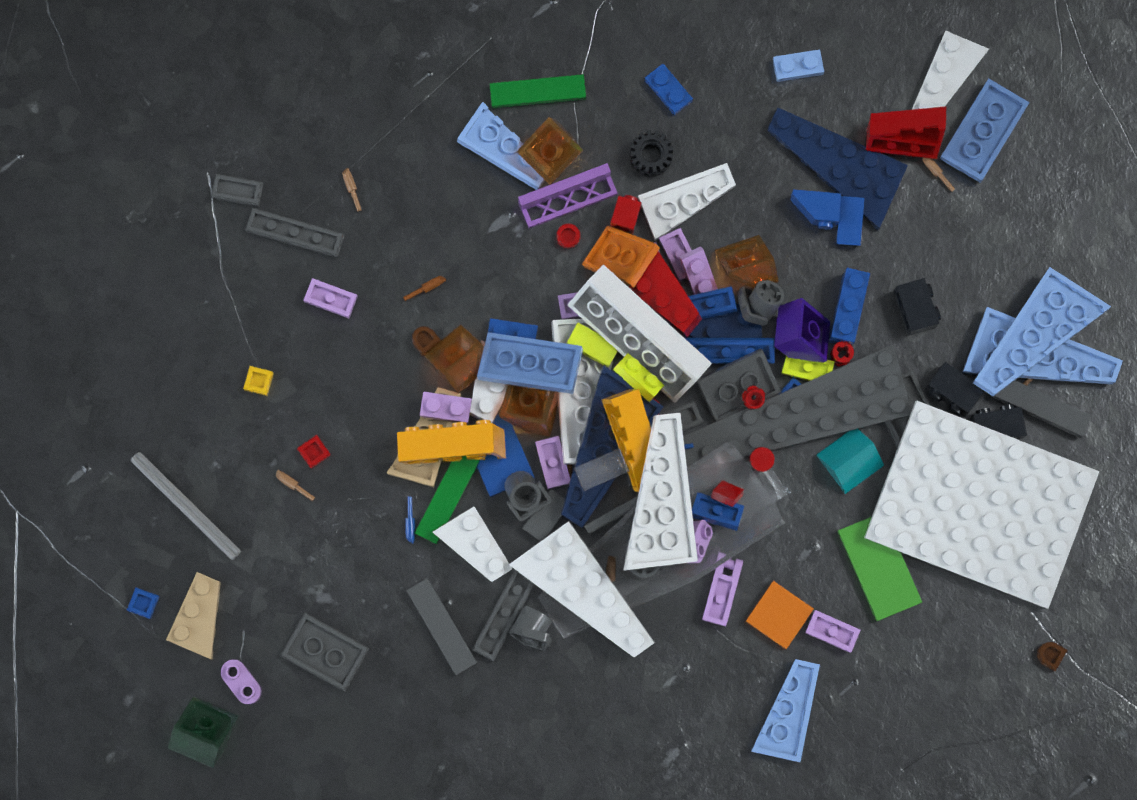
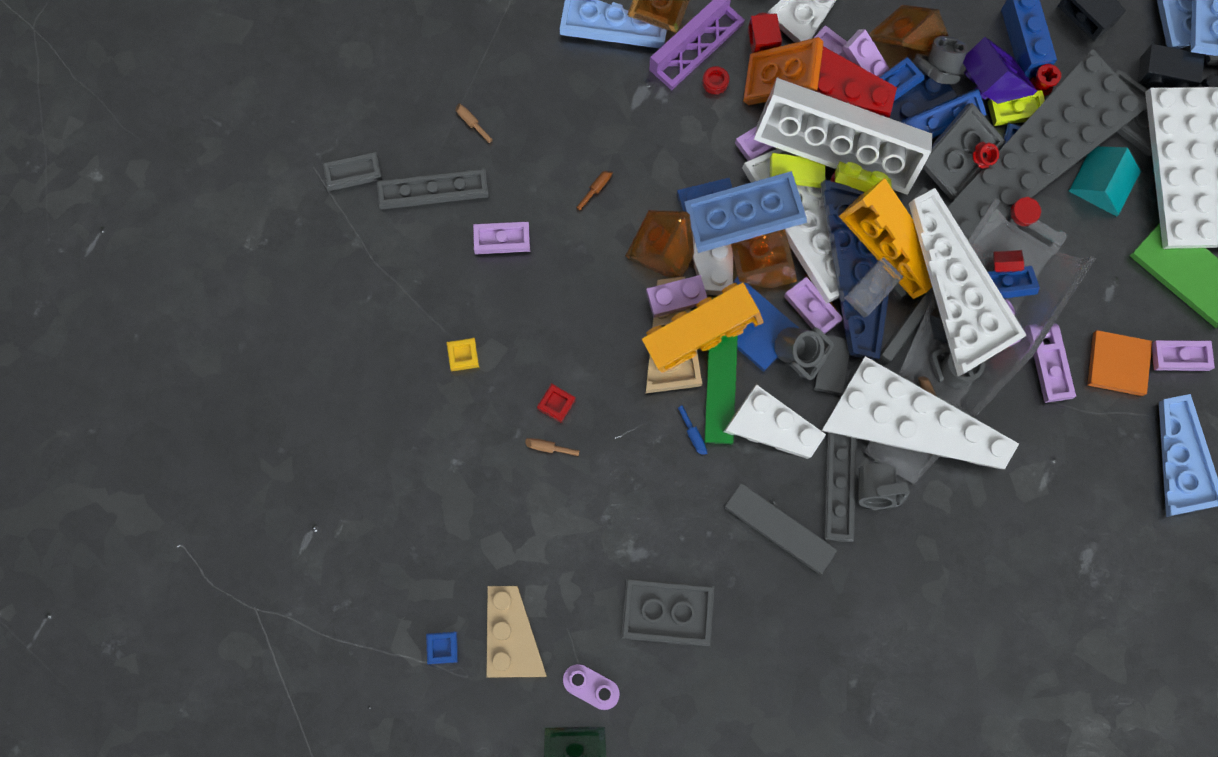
camera: 25 degrees left, 5 degrees down
light grey axle [131,452,241,560] -> none
reddish brown tile [412,326,441,356] -> none

